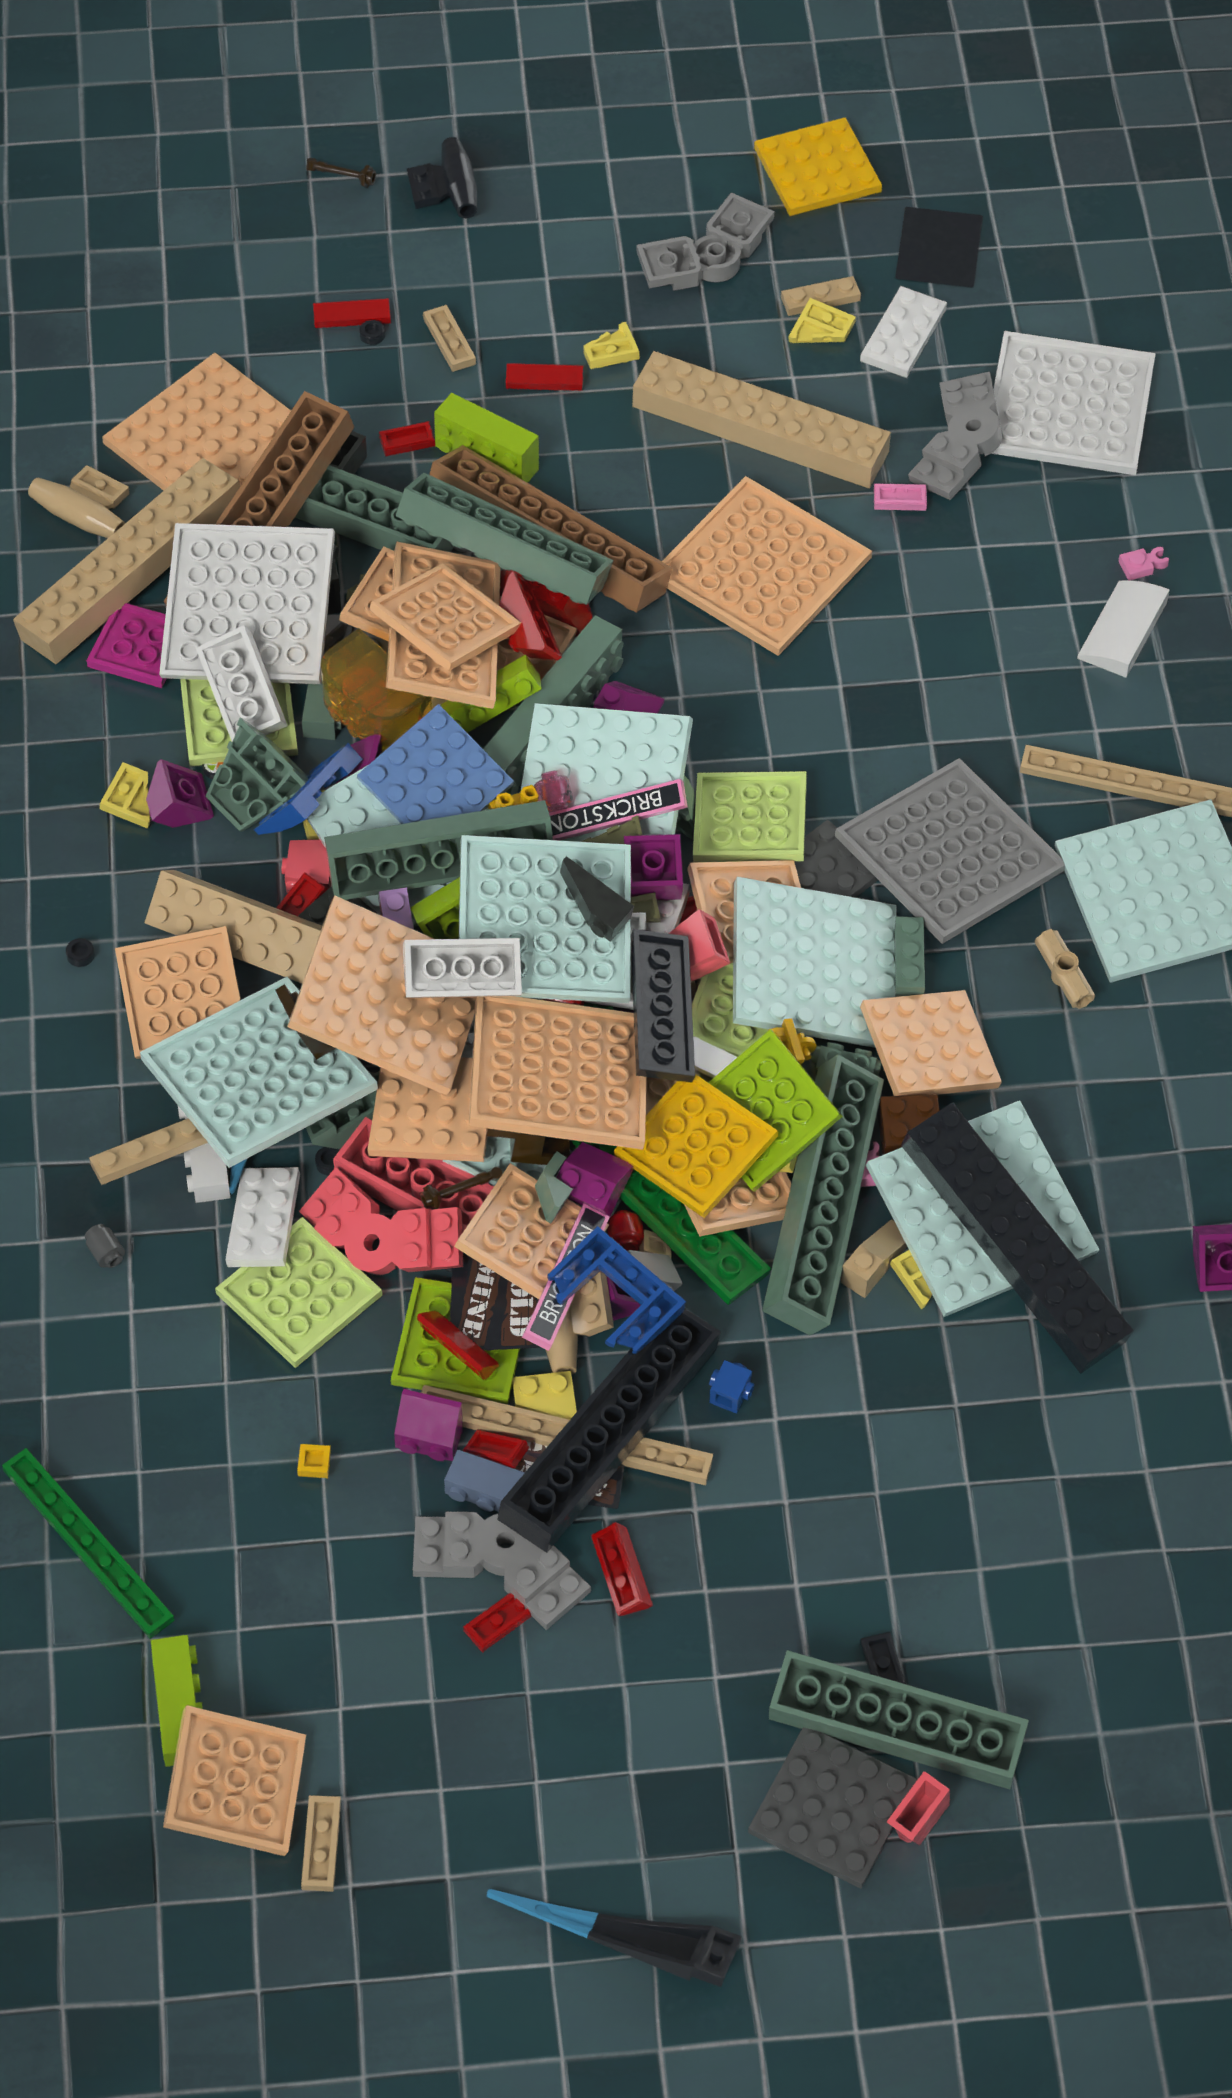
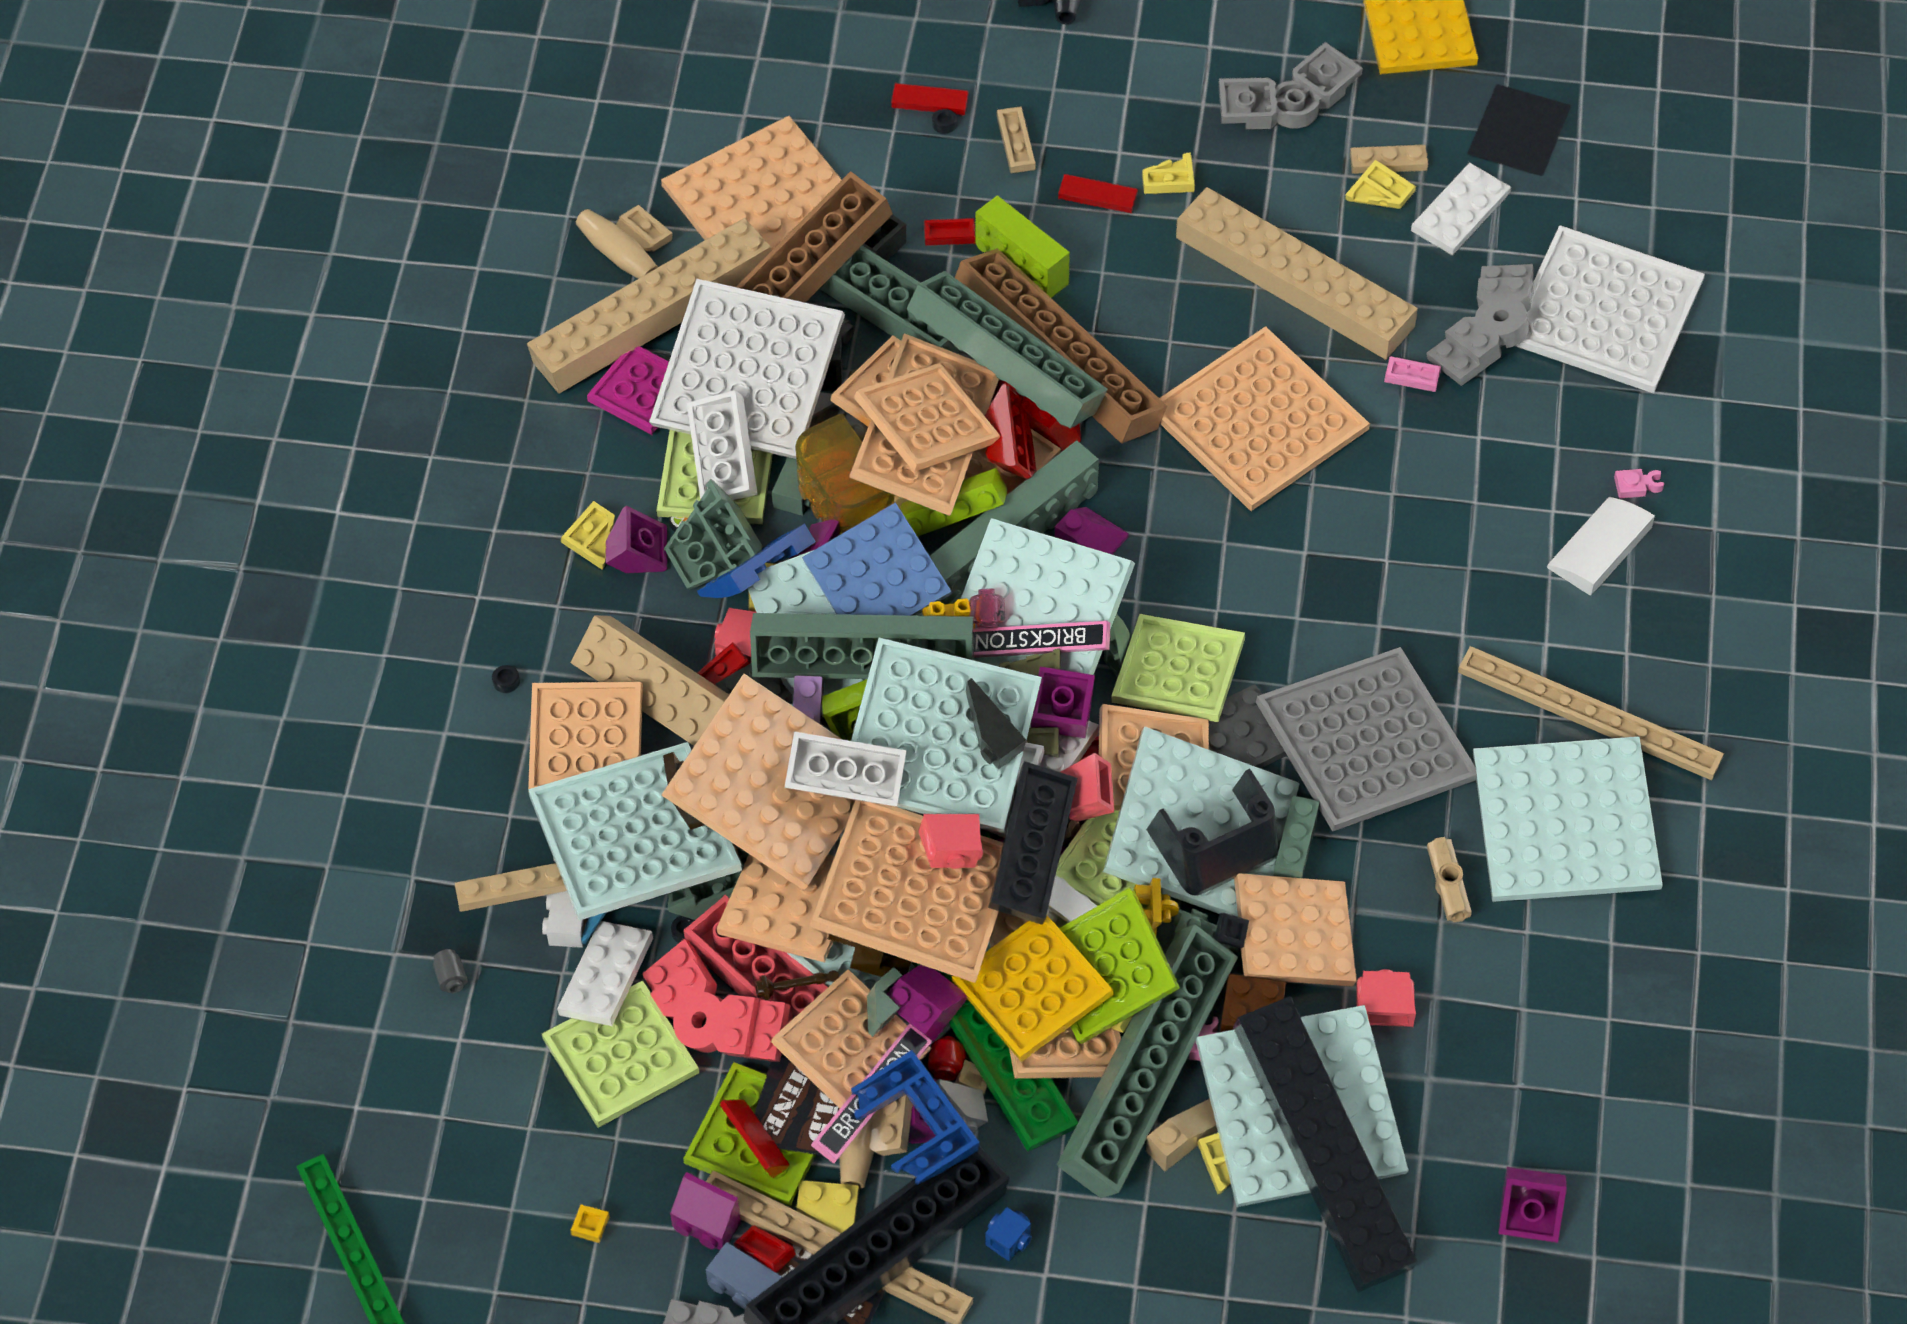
camera: 15 degrees right, 0 degrees up
none -> coral torso [918,814,983,869]
none -> black windscreen [1146,769,1279,896]
none -> black tile [1214,912,1249,949]
none -> coral torso [1356,969,1416,1027]

